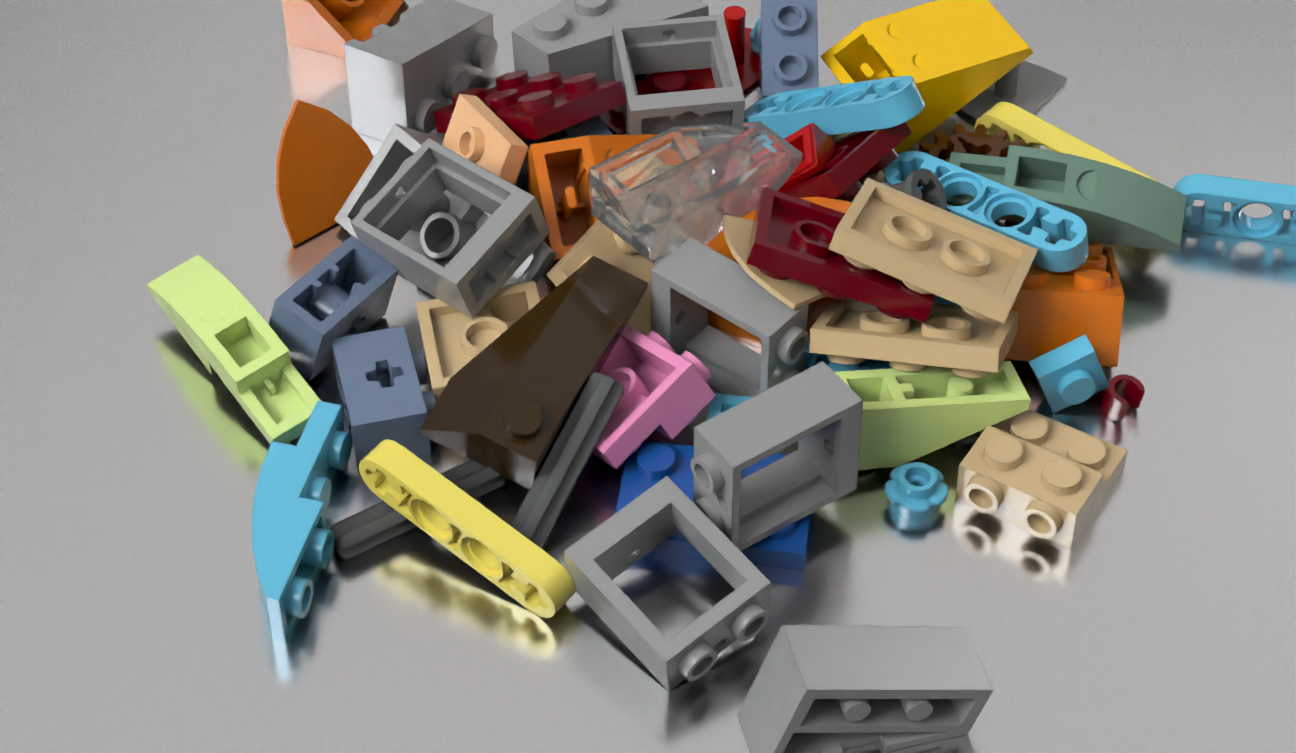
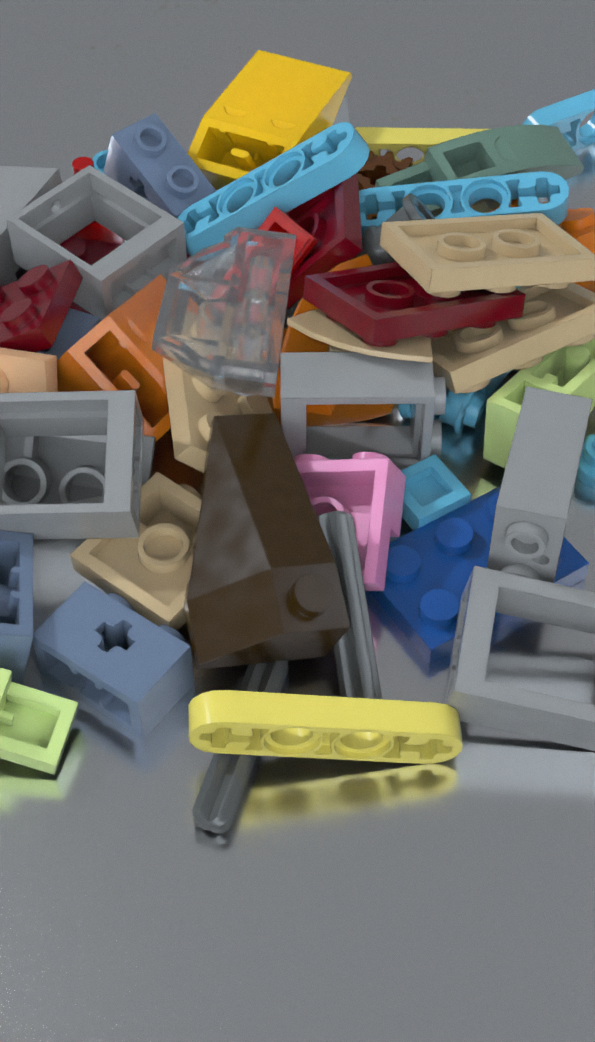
camera: 40 degrees left, 5 degrees up
medium azure slope [251,401,352,642] -> none

